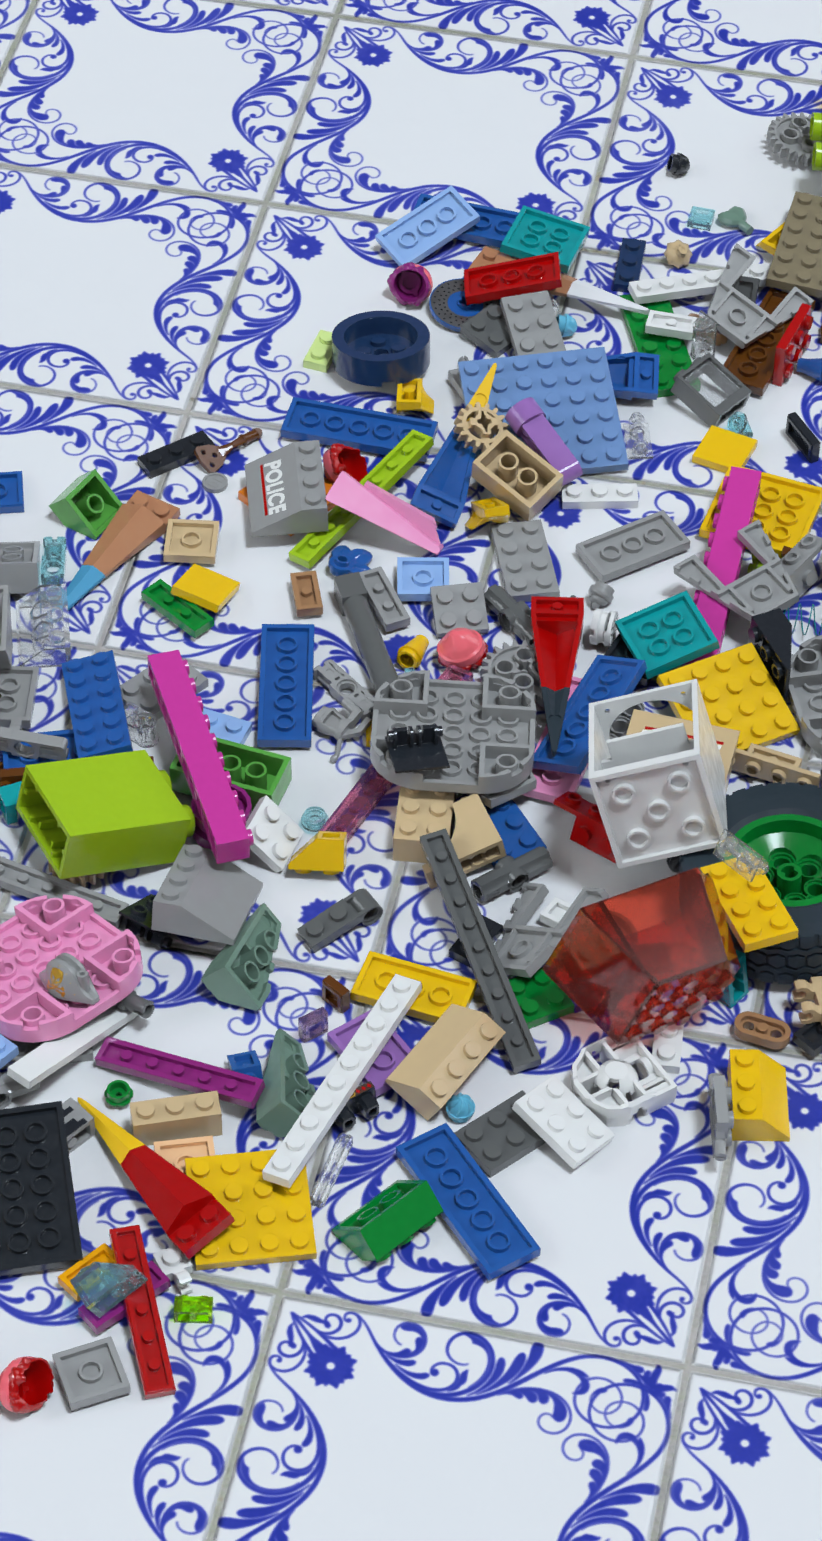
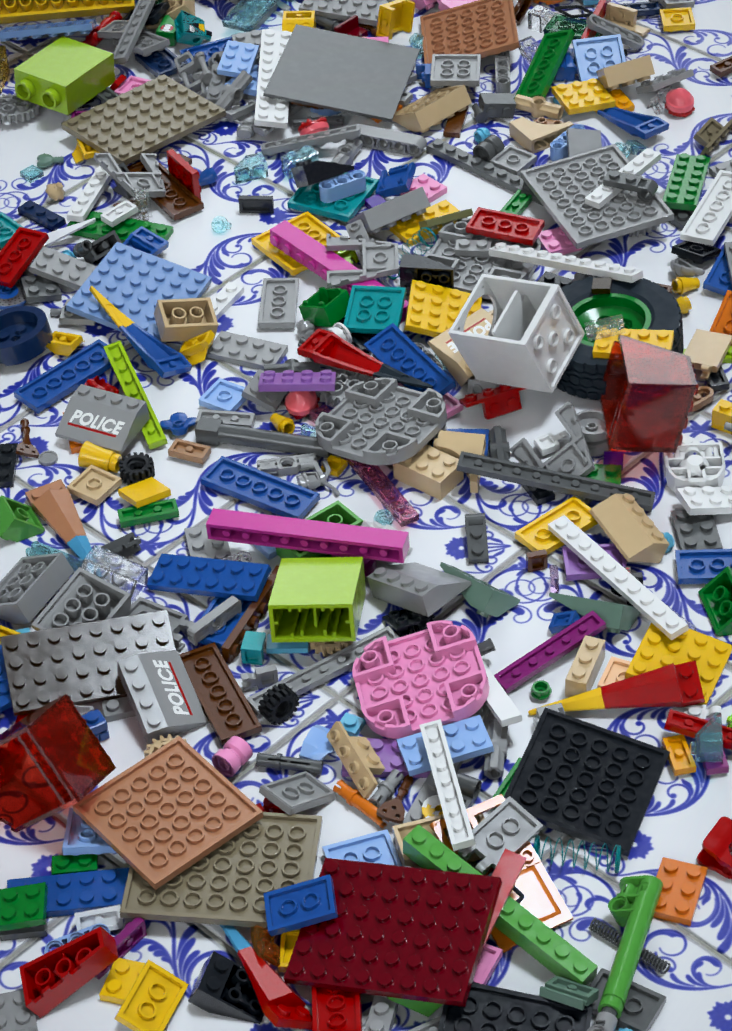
camera: 55 degrees left, 5 degrees down
light grey hat [39,953,100,1005] -> none
yellow slope [288,831,347,875] -> none
bright pink wedge [325,471,444,555] -> none
black hinge [385,723,450,773] -> none
tan gear [453,402,509,453] -> none
medium lavender beam [505,397,583,486] -> none
clear hinge [623,412,653,459] -> none
dark grey window [671,353,752,427] -> none
yellow tile [692,425,758,473] -> none
none -> dark grey hinge [73,230,123,264]
none -> yellow plant [78,441,123,473]
none -> dark grey hinge [98,532,141,566]
none -> black tyre [119,452,155,486]
none -> medium lavender plate [258,370,336,392]
none -> green container [299,287,350,327]

